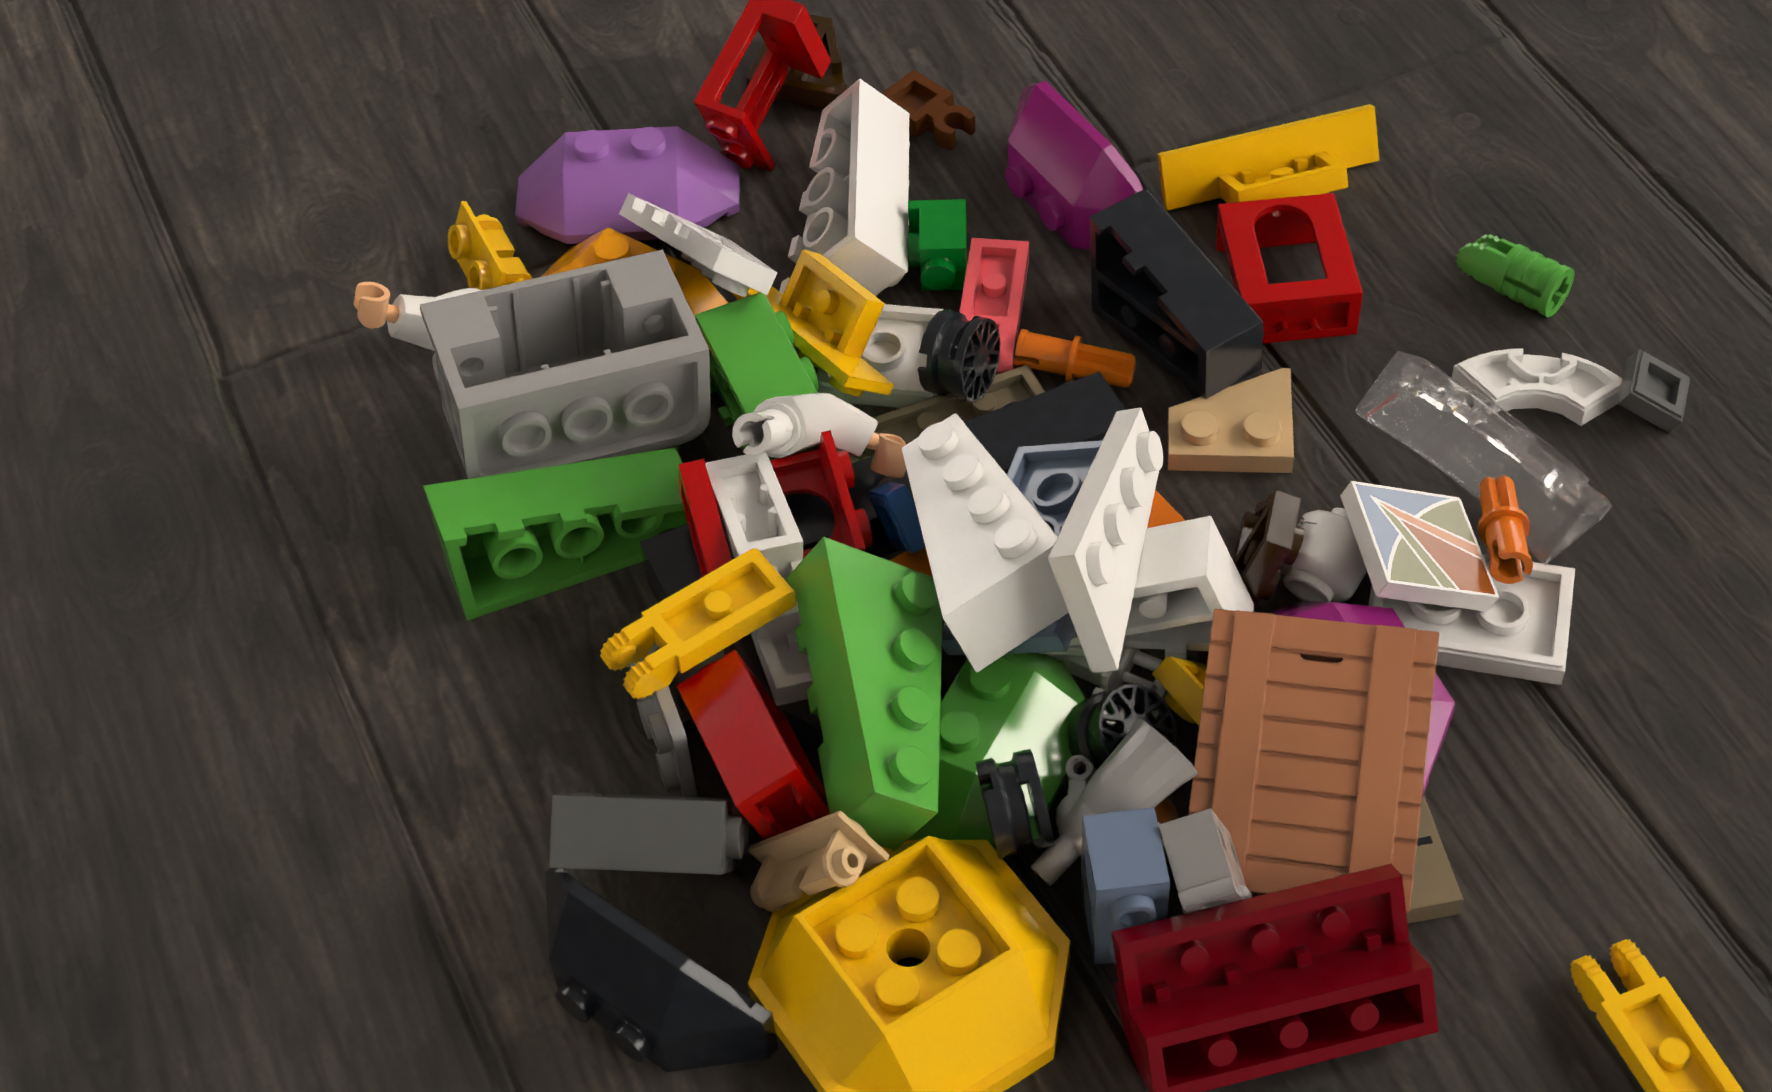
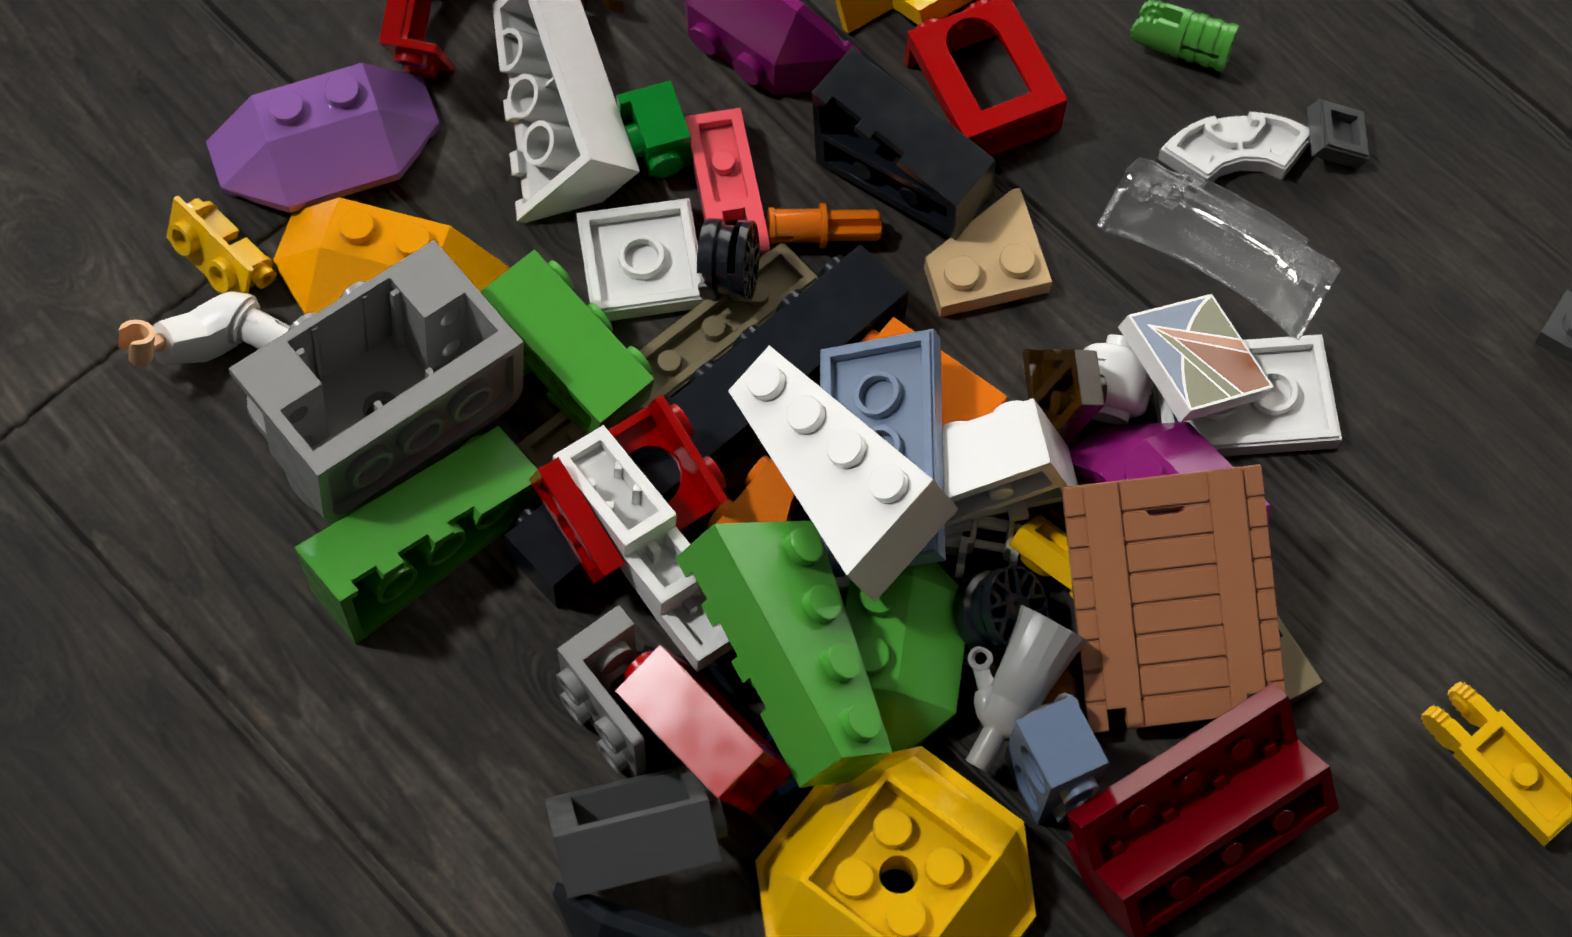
camera: 25 degrees left, 15 degrees up
yellow hinge [600,548,797,700] -> none
white wing [619,193,777,297] -> none
yellow bracket [729,249,894,397] -> none
white arm [732,393,906,479] -> none
tan hinge [748,810,890,912] -> none
blue tile [868,481,925,554] -> none
black wheel [975,749,1054,859] -> none
white wing [1048,407,1163,673] -> none
light grey piece [1159,808,1252,914] -> none
orange axle [1477,475,1533,584] -> none

